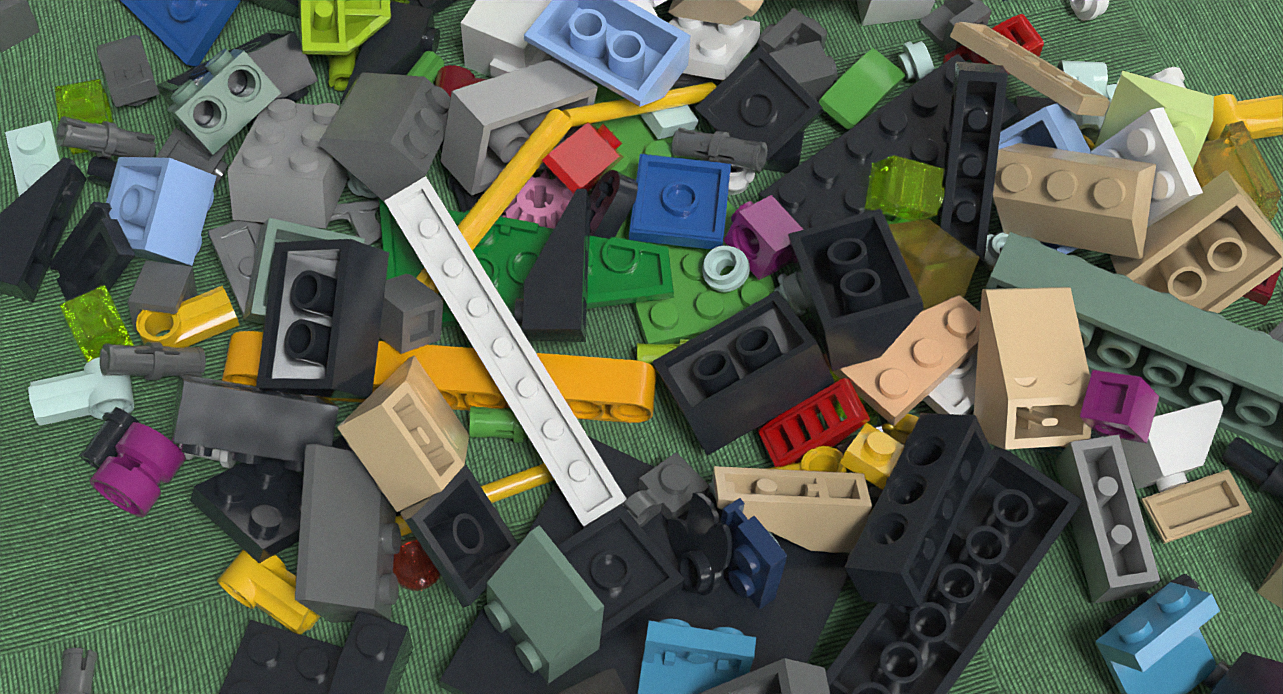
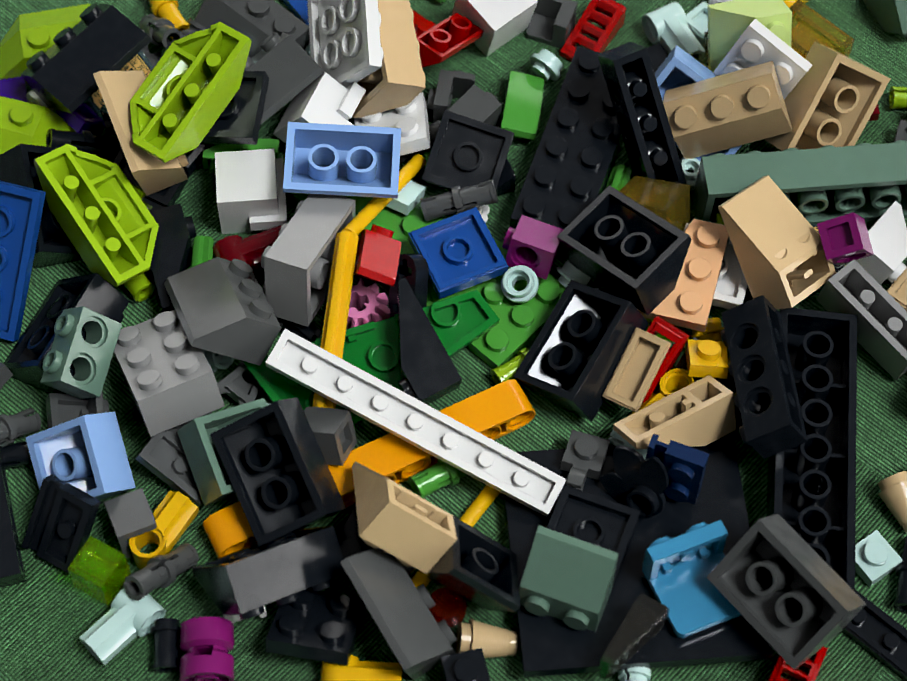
camera: 30 degrees left, 0 degrees up
clear neon green brick [865,155,945,222] -> none
tan tile [950,22,1110,117] -> none
none -> tan cone [456,619,518,659]
none -> tan tile [602,327,672,412]

